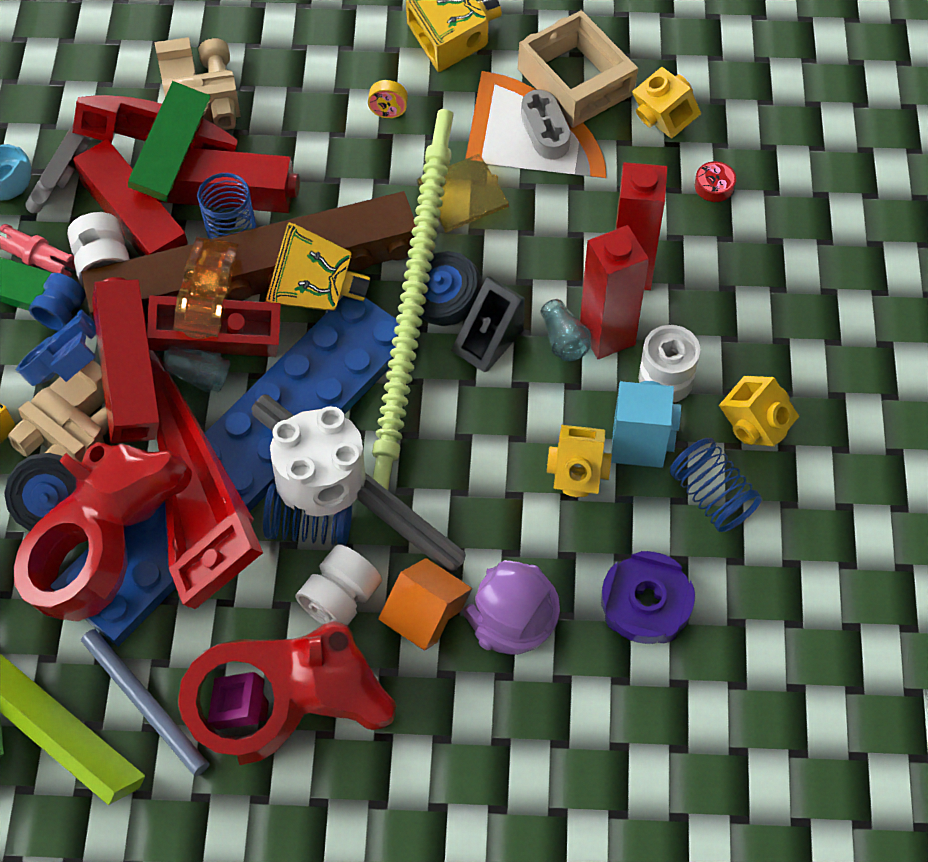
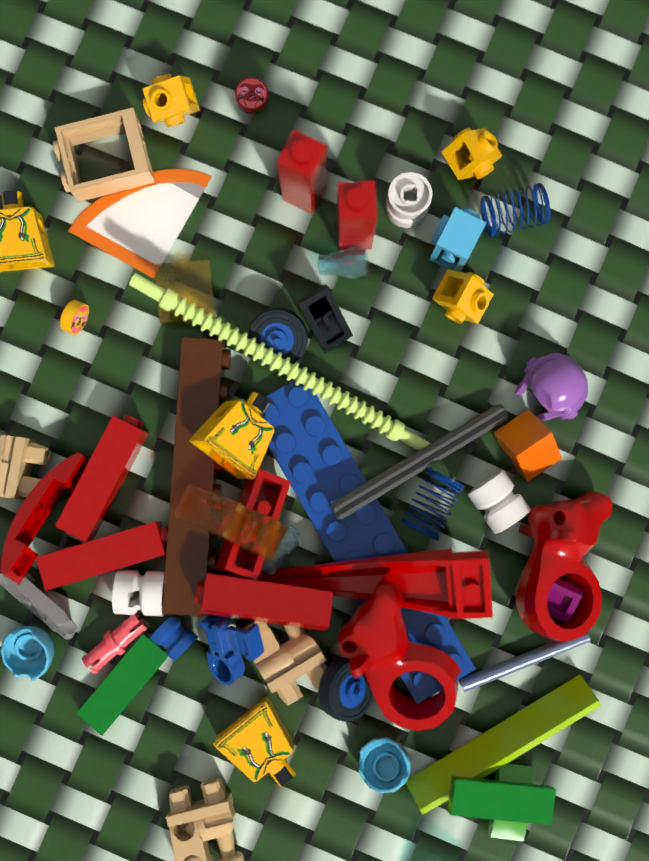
camera: 70 degrees left, 25 degrees up
green tile [128,81,211,202] -> none
blue piece [197,173,257,240] -> none
white brick [270,406,366,517] -> none
light grey beam [521,89,571,159] -> none
dark purple plate [601,551,695,644] -> none

